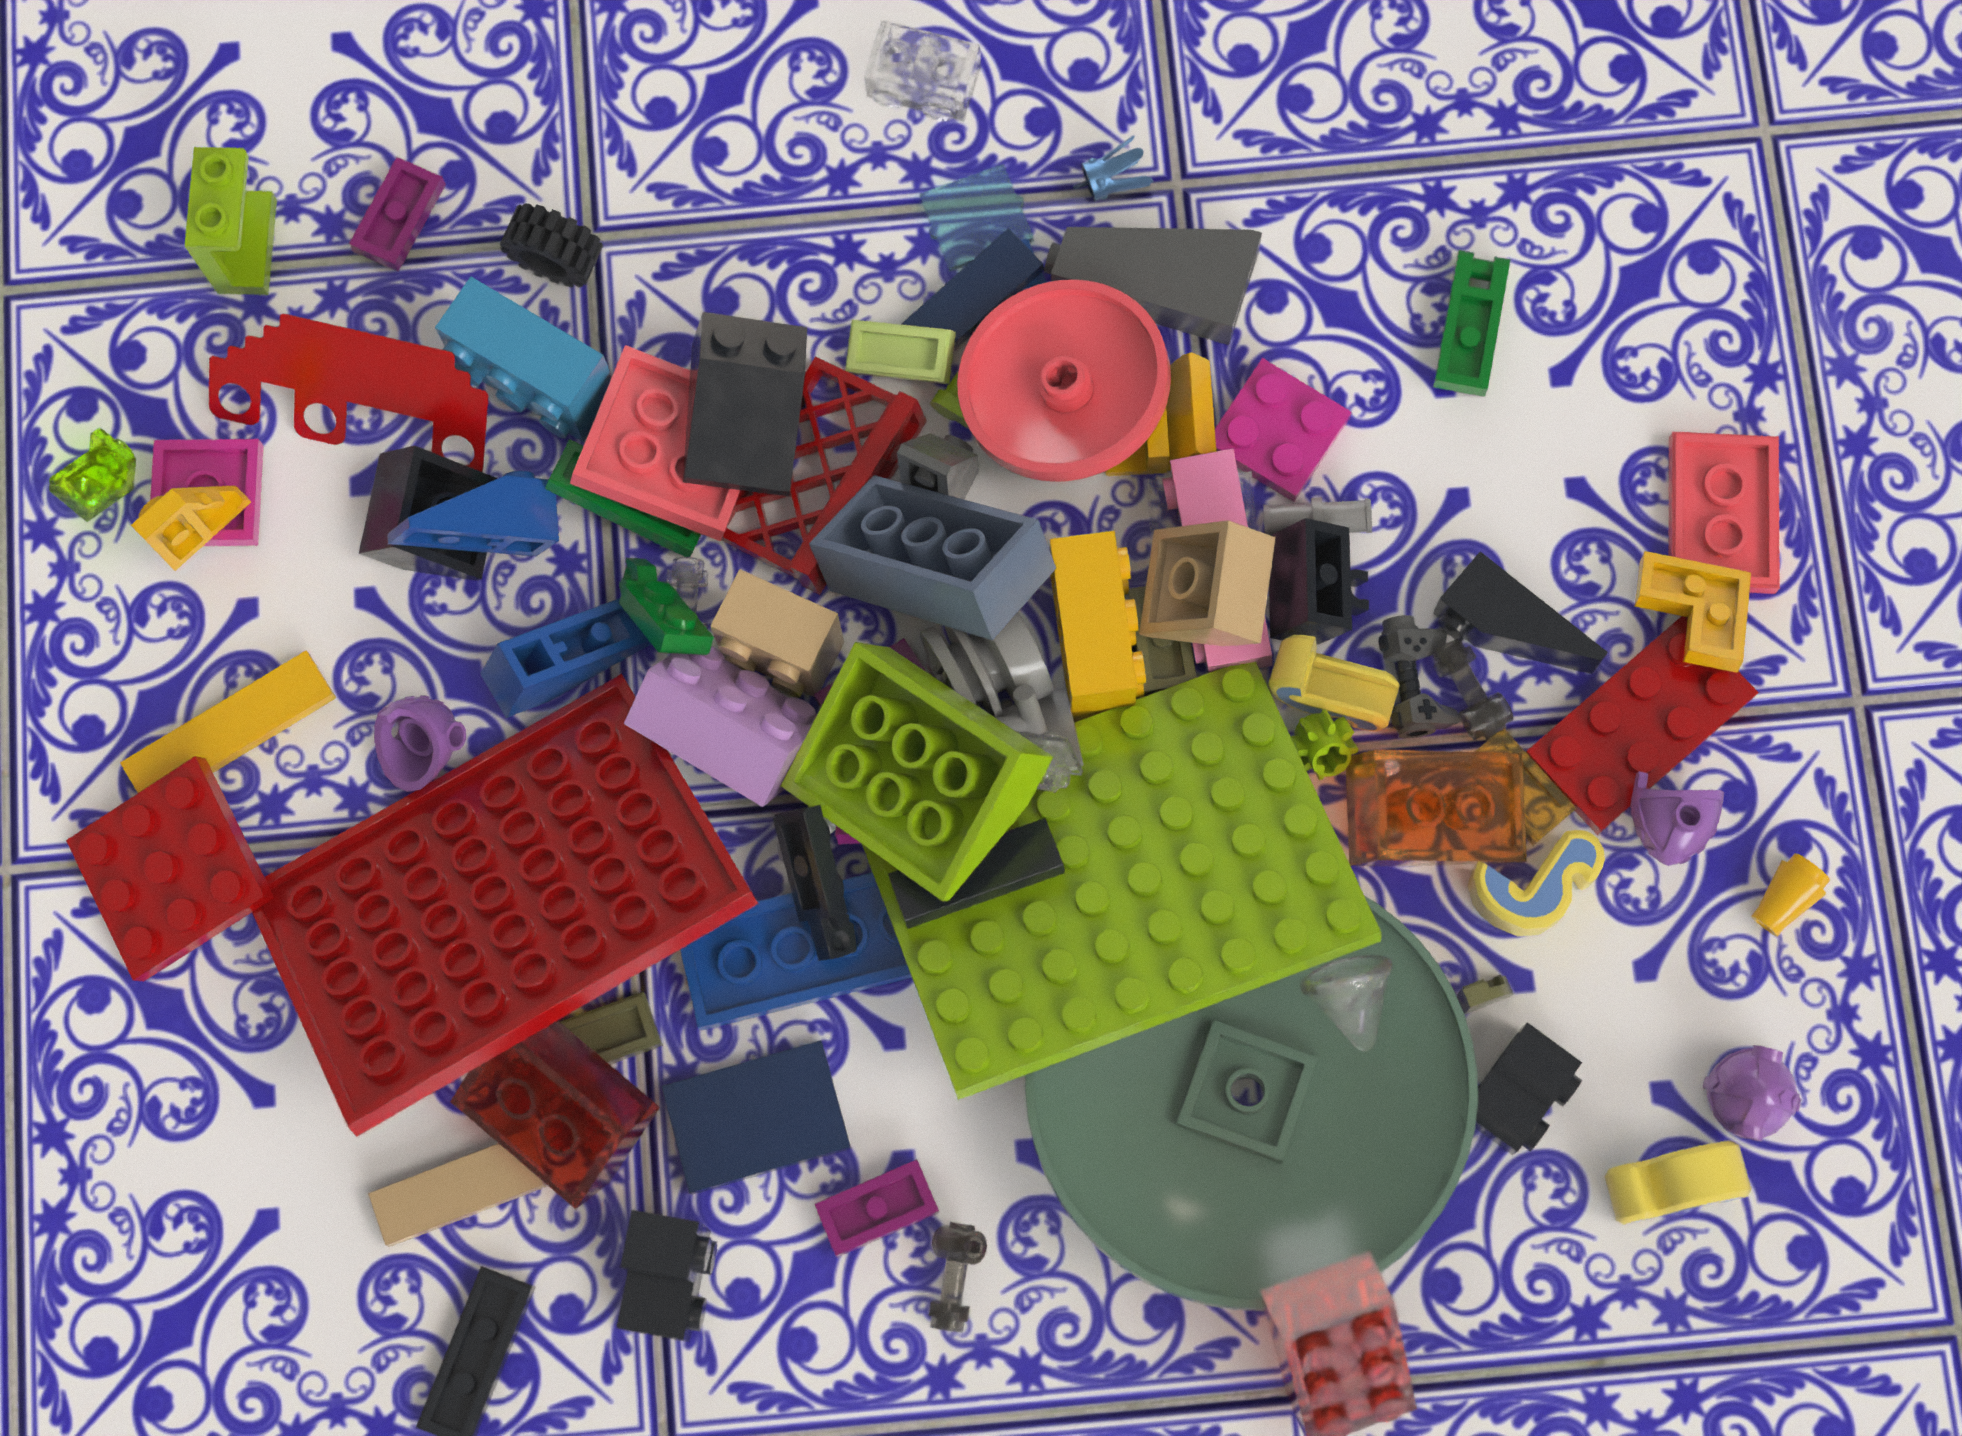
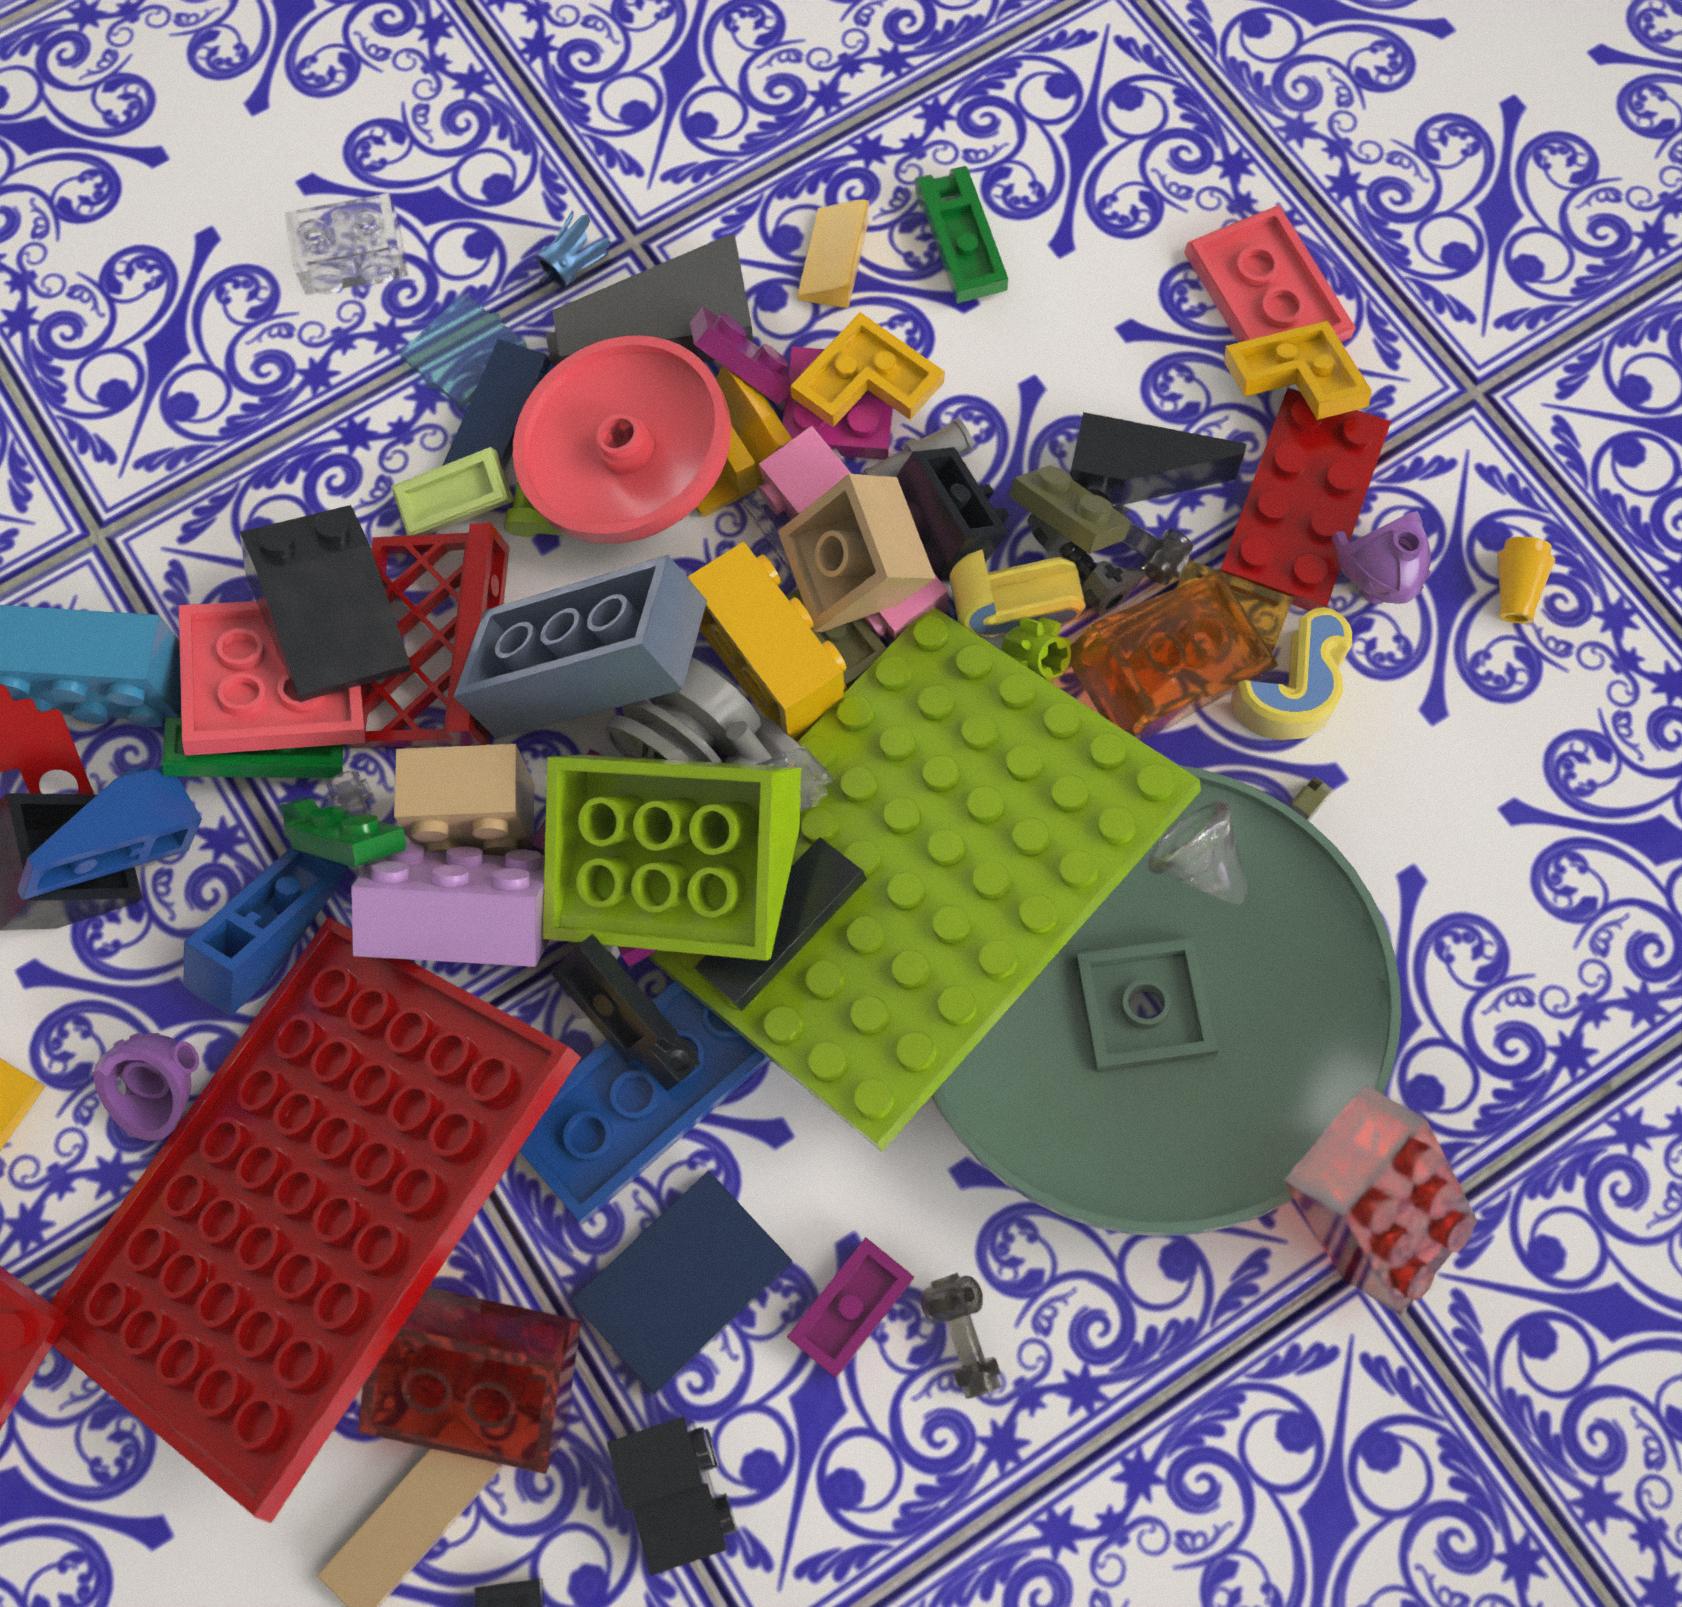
camera: 30 degrees left, 5 degrees down
black tyre [500,203,603,288] -> none
olive tile [540,992,663,1083] -> none
dark grey slope [897,433,979,499] -> none
black brick [1475,1022,1582,1155] -> none
light yellow animal [1604,1141,1752,1225] -> none
medium lavender helmet [1703,1045,1801,1142] -> none
none -> magenta plate [689,306,792,406]
none -> yellow plate [791,312,945,427]
none -> yellow slope [797,200,869,309]
none -> olive plate [1009,465,1131,554]

